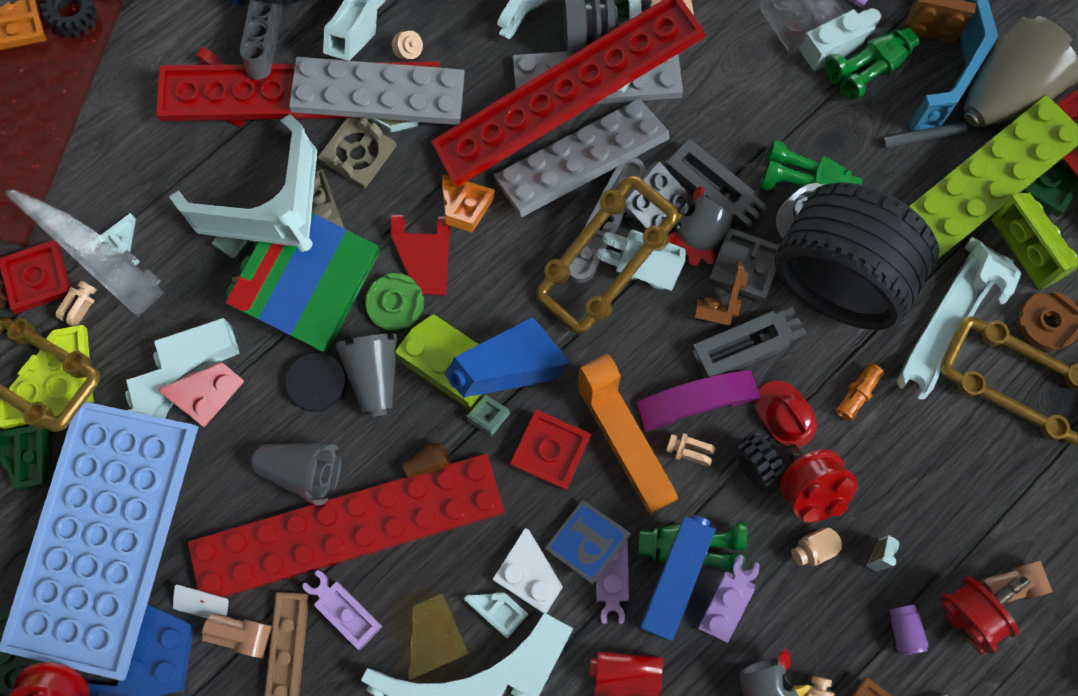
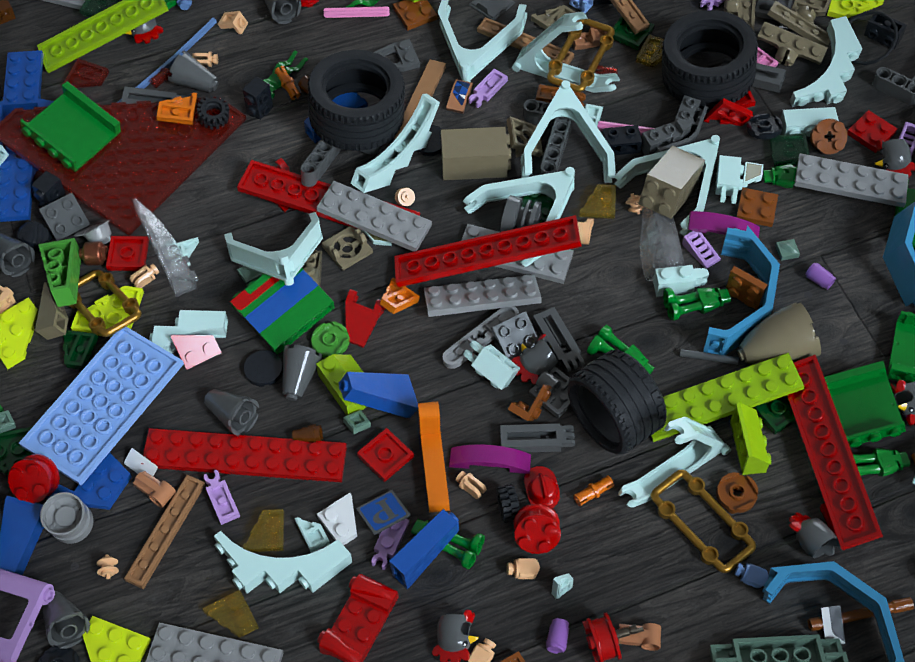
camera: 20 degrees right, 15 degrees down
pearl gold bar [536,176,678,334] -> none
lavender plate [699,555,759,643] -> none

